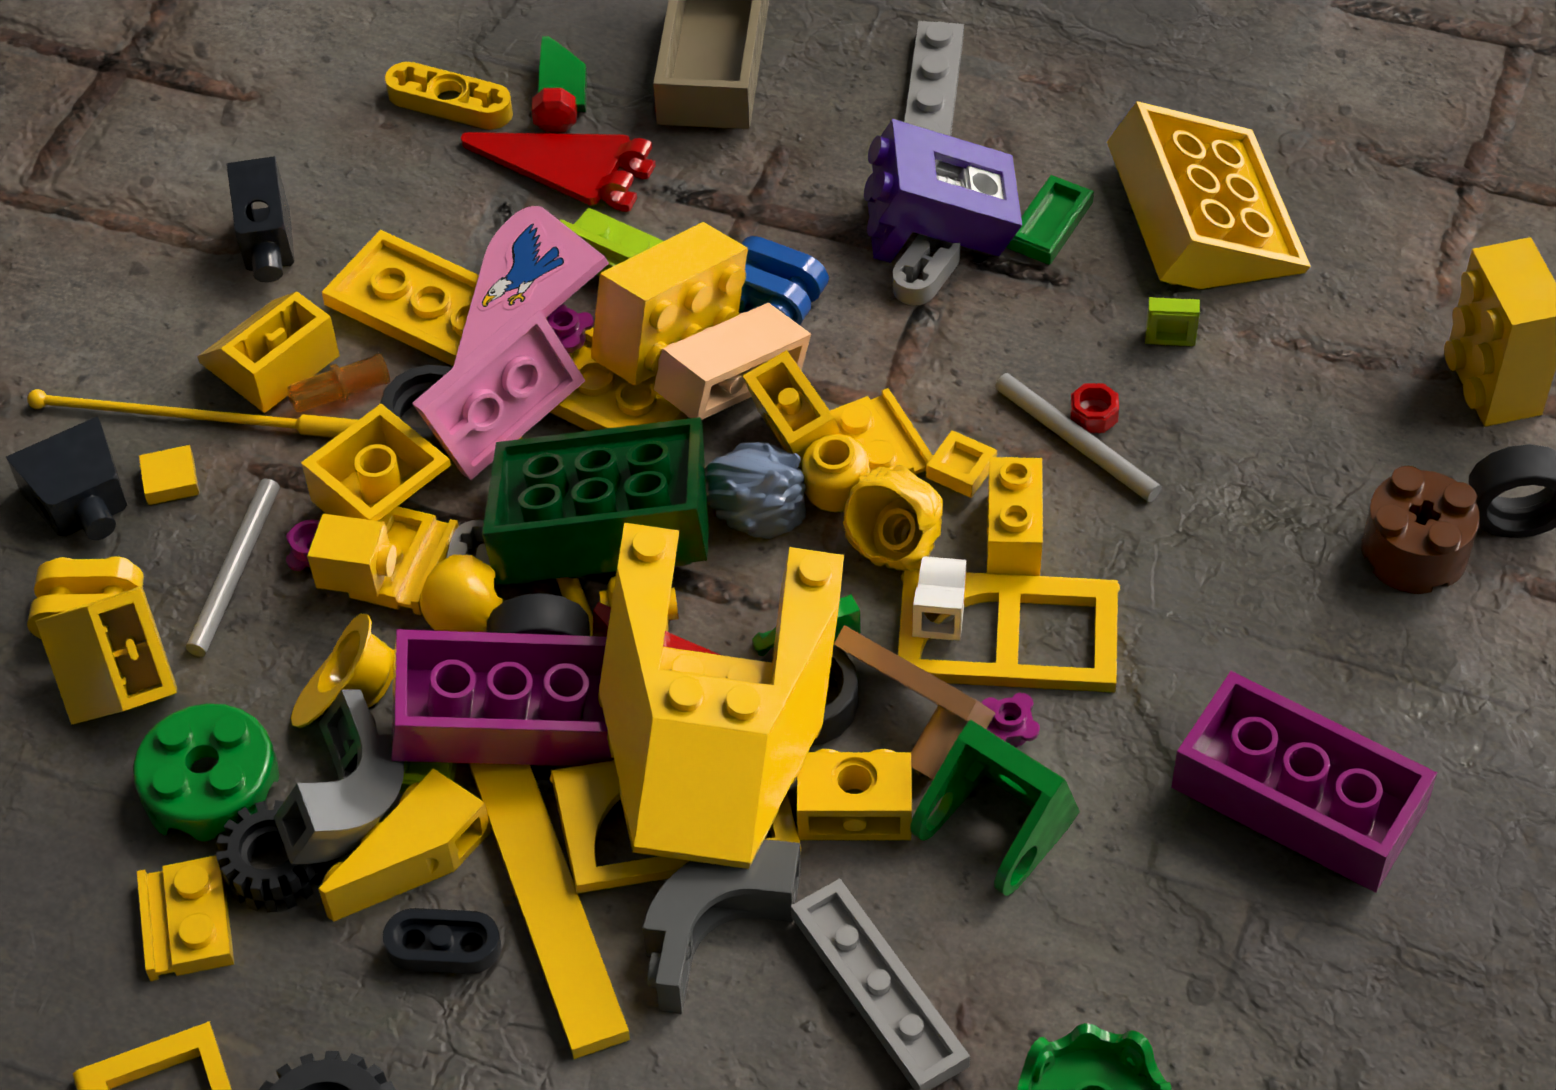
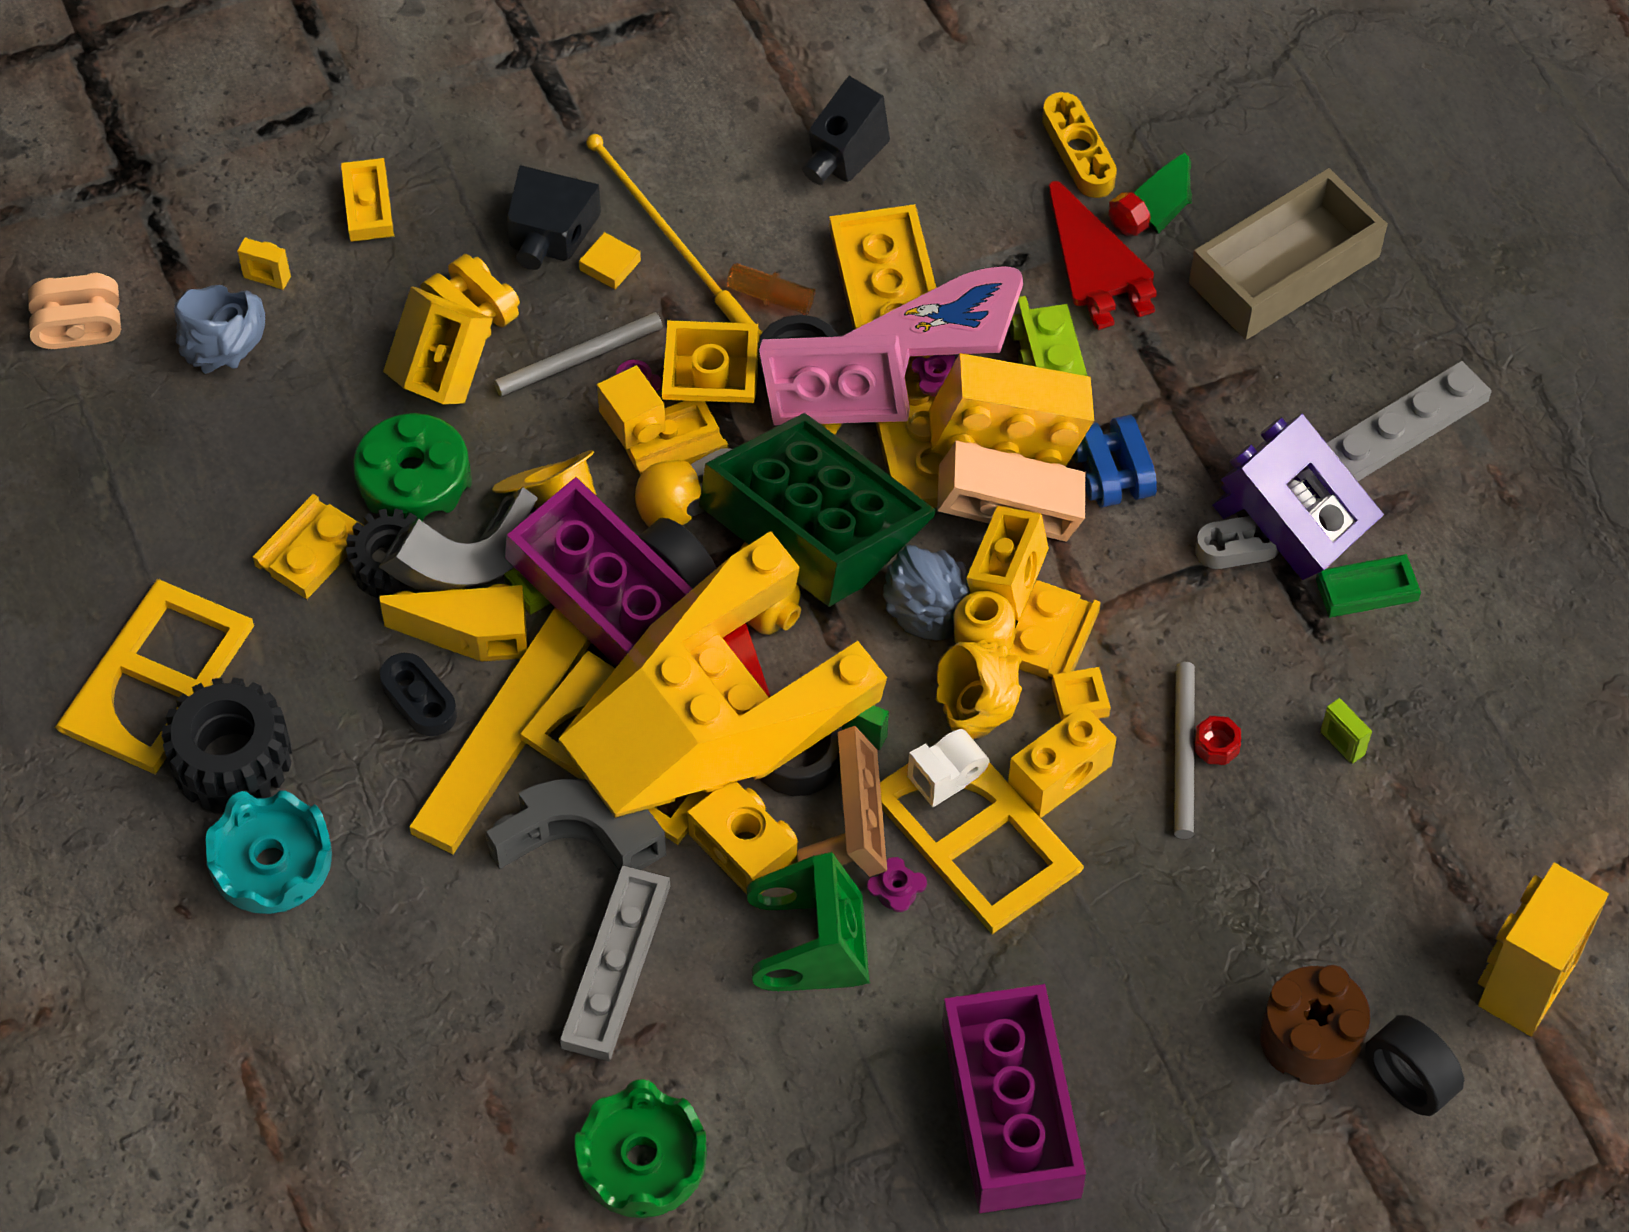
camera: 45 degrees right, 5 degrees up
yellow slope [197,291,340,413] -> none
yellow slope [1107,101,1311,289] -> none

